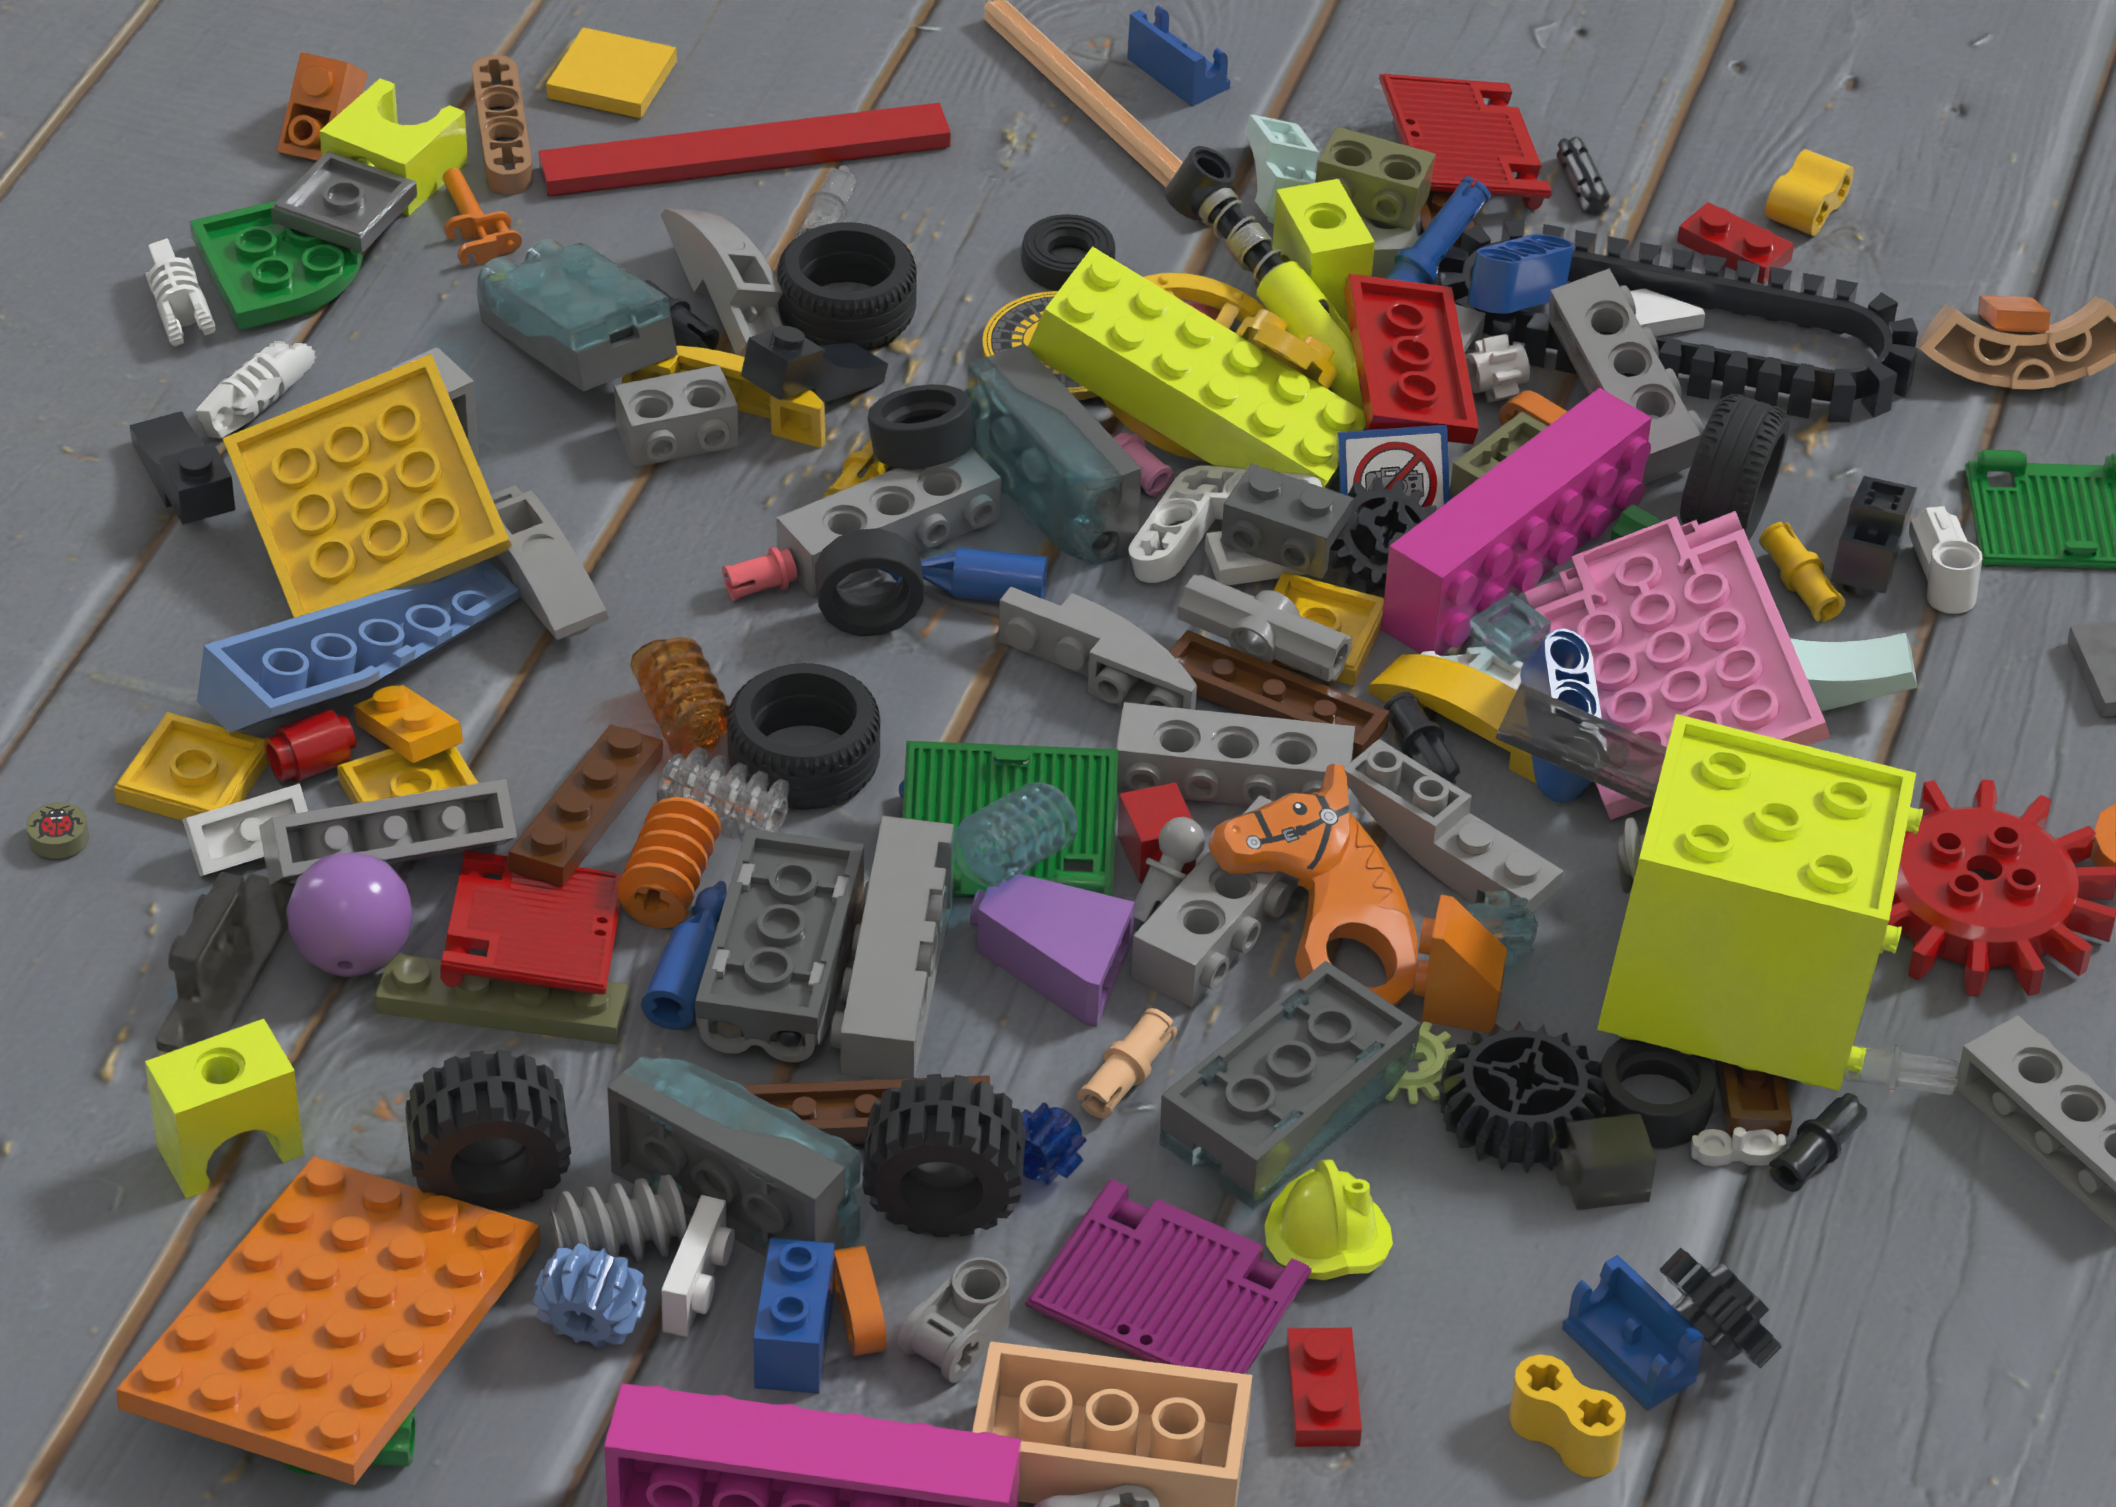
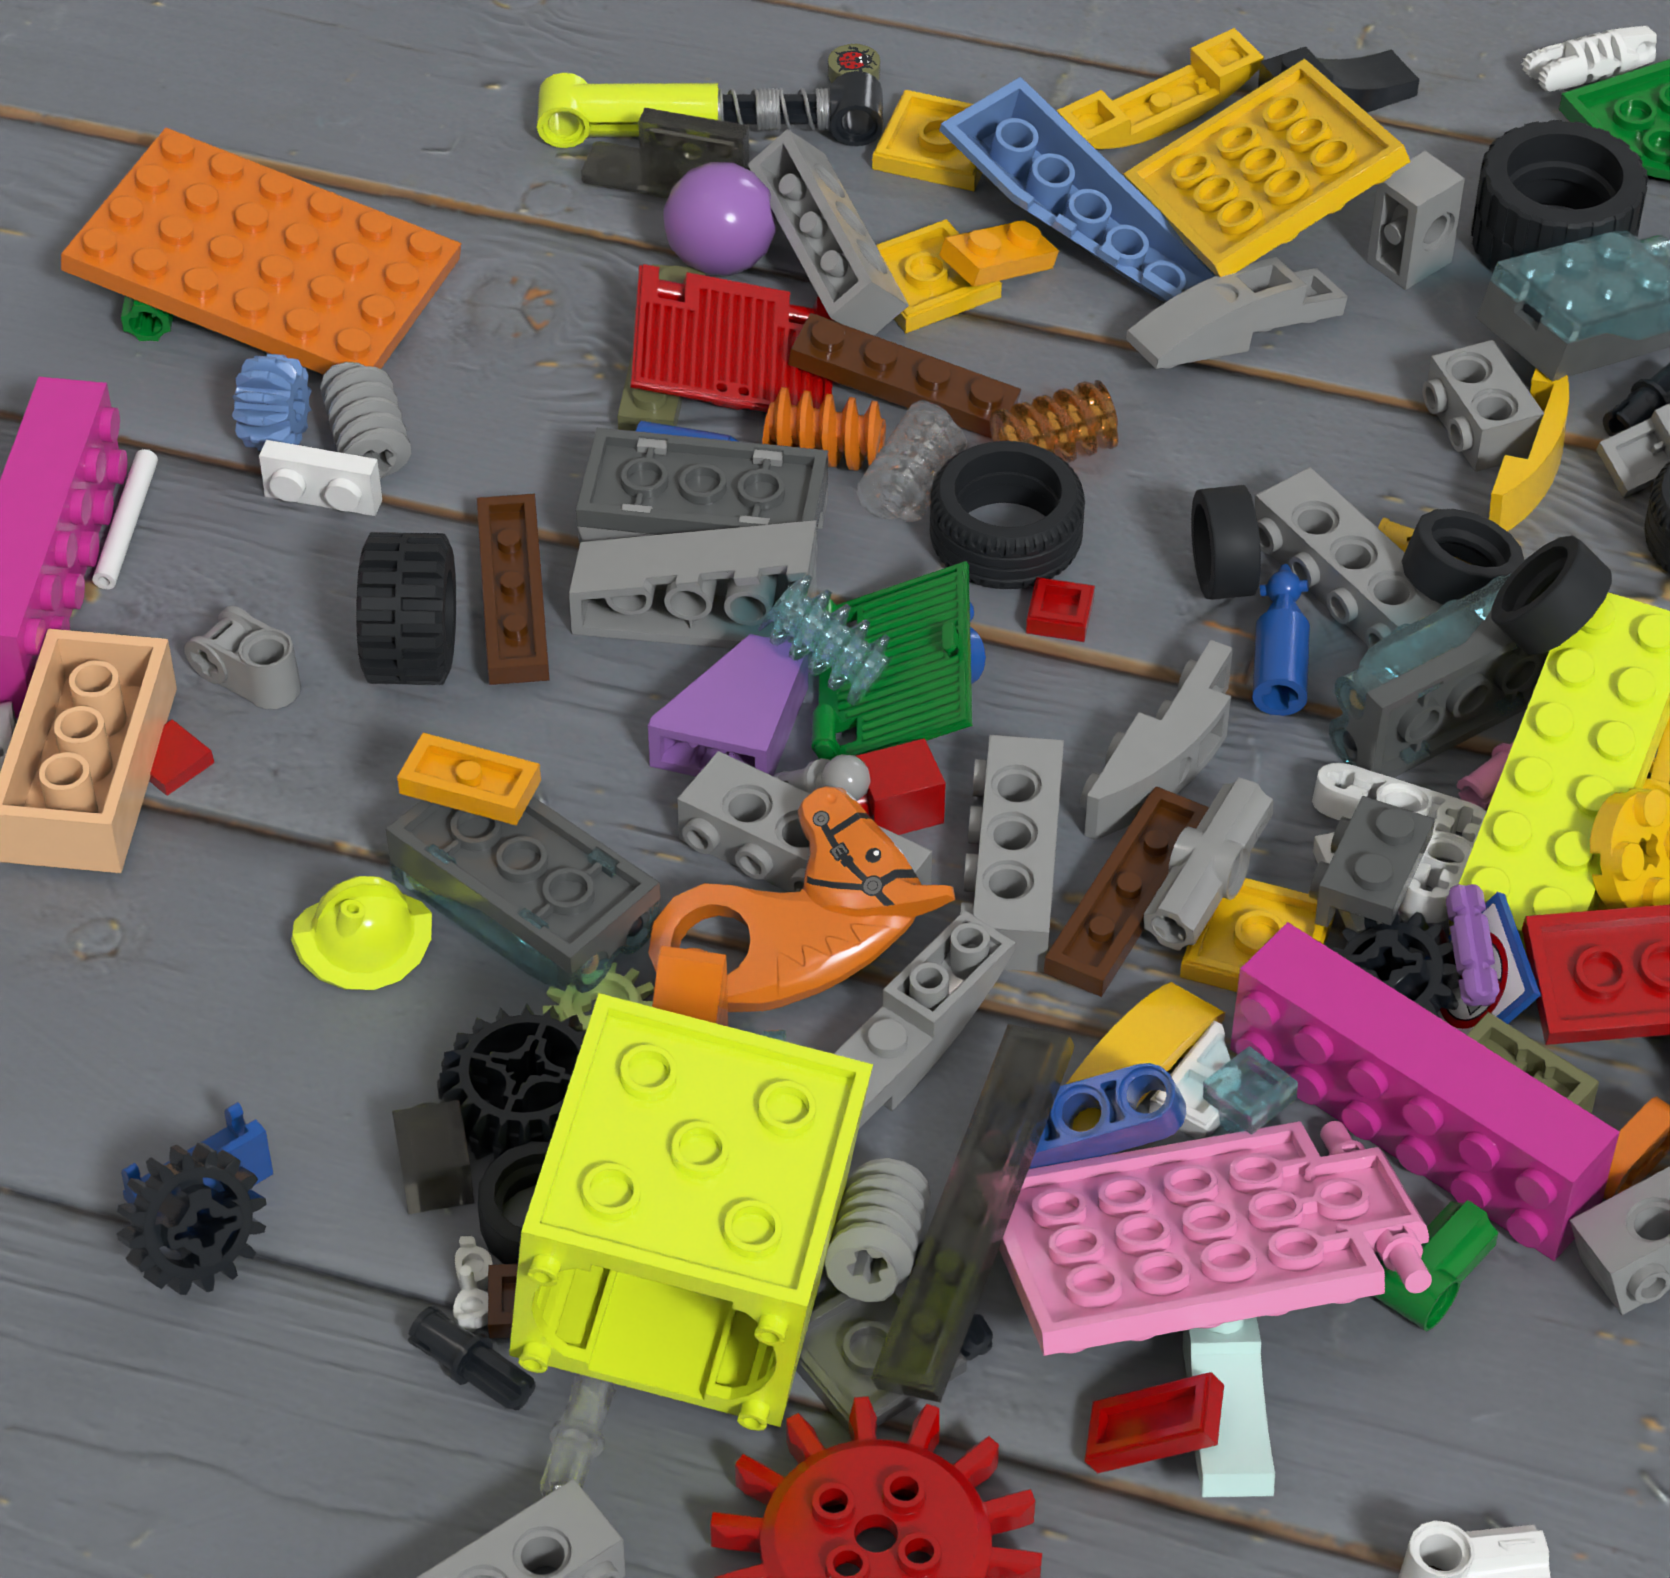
camera: 90 degrees right, 5 degrees up
neon yellow piece [145,1019,304,1199] -> none
white plate [182,784,308,876] -> none
white hinge [196,341,316,438] -> none
red brick [264,709,356,782] -> none
black tyre [405,1050,572,1211] -> none
dark grey piece [607,1056,860,1257] -> none
coral pin [722,546,797,601] -> none
black slope [741,326,888,402] -> none
blue brick [753,1238,835,1394] -> none
orange beam [835,1245,887,1357] -> none
clear blue gear [1021,1103,1087,1185] -> none
magenta window [1025,1179,1312,1374] -> none
light nougat pin [1077,1008,1177,1119] -> none
red plate [1286,1328,1362,1447] -> none
black axle [1384,692,1460,785] -> none
yellow axle [1509,1354,1626,1478] -> none
black tyre [1680,394,1790,541] -> none
yellow pin [1759,521,1845,622] -> none
black slope [1831,476,1917,596] -> none
none -> light orange plate [397,732,541,826]
none -> piece [537,71,884,148]
none -> red tile [1026,577,1095,642]
none -> yellow slope [1057,28,1264,149]
none -> red tile [1084,1372,1224,1474]
none -> medium lavender axle [1446,884,1500,1007]
none -> black tyre [1471,120,1648,278]
none -> black tyre [1491,535,1612,655]

